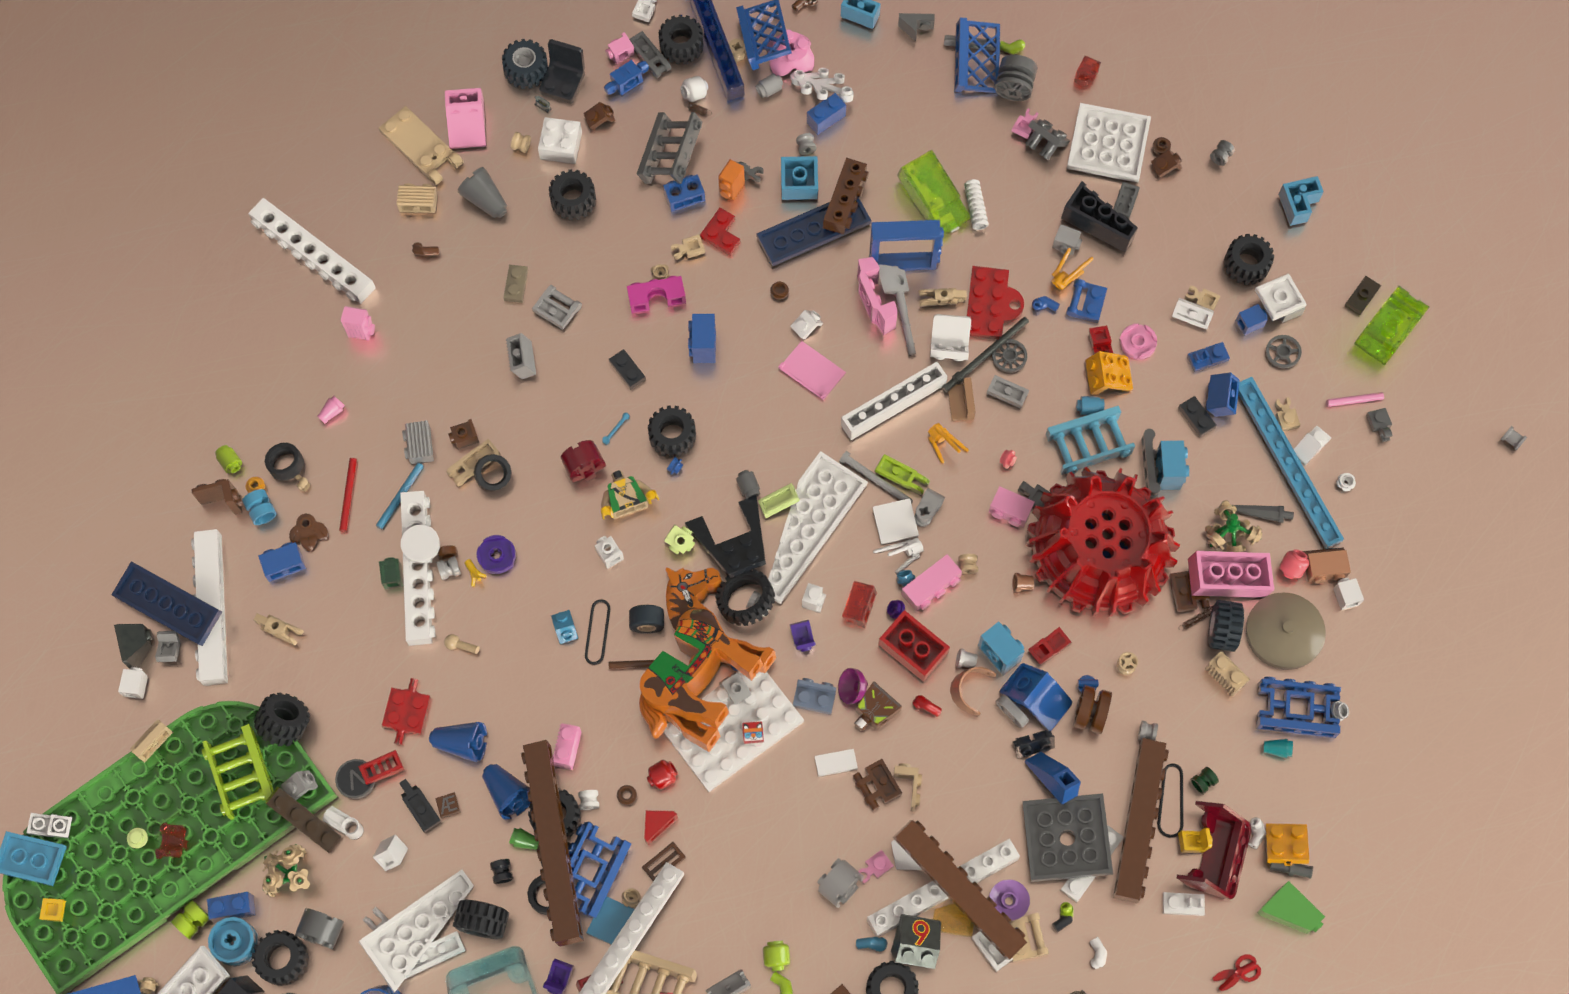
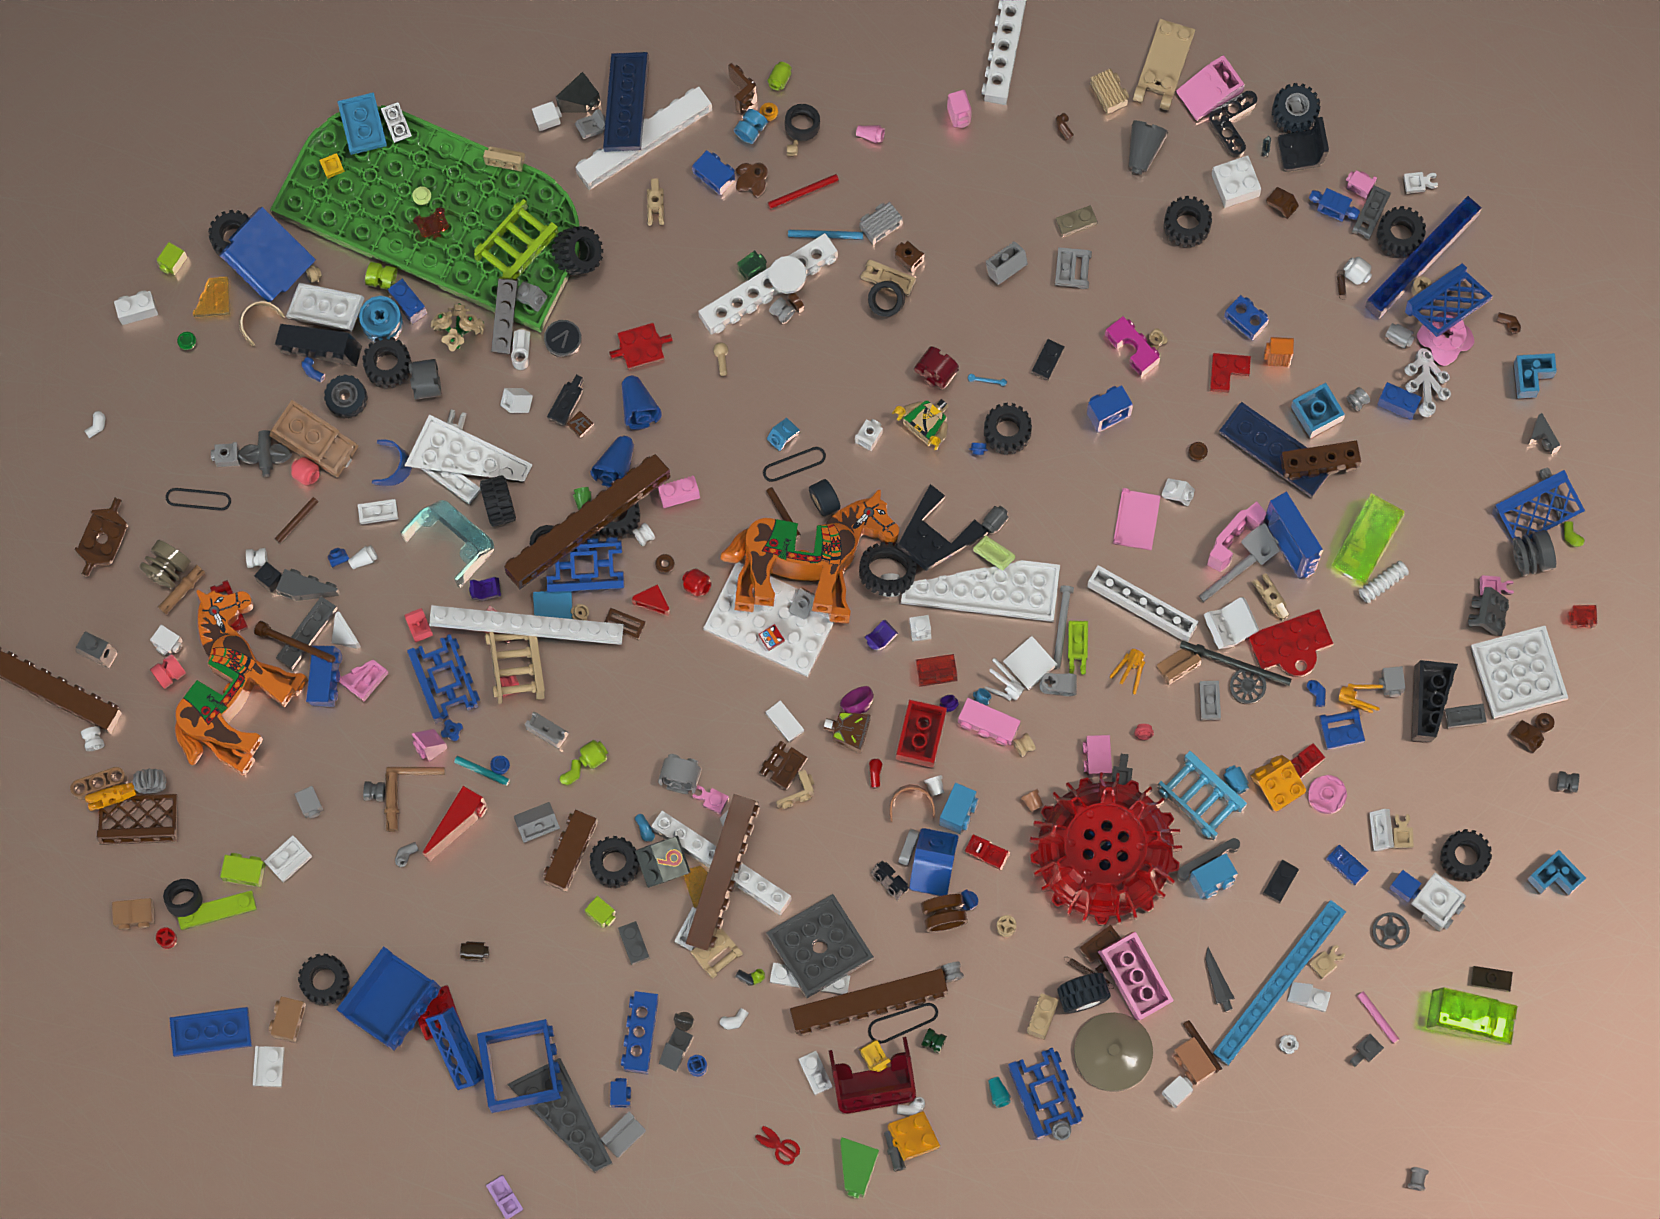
camera: 65 degrees right, 5 degrees up
red slope [358,750,405,785] -> none
yellow bar [464,559,486,587] -> none
dark purple plate [476,535,516,574] -> none
black wheel [490,859,514,884] -> none
tan wheel [511,132,531,153] -> none
dark grey fence [637,112,703,184] -> none
yellowish green brick [664,524,695,554] -> none
tan plate [671,234,705,260] -> none
dark grey plate [735,161,764,182] -> none
sand blue bracket [793,678,836,715] -> none
medium lavender dish [989,880,1030,921] -> none
blue slope [1025,752,1081,804] -> none
tan plant [1205,500,1262,552] -> none
blue brick [1206,372,1240,417] -> none
coral head [1280,549,1309,579] -> none
none -> black beam [1209,91,1257,158]

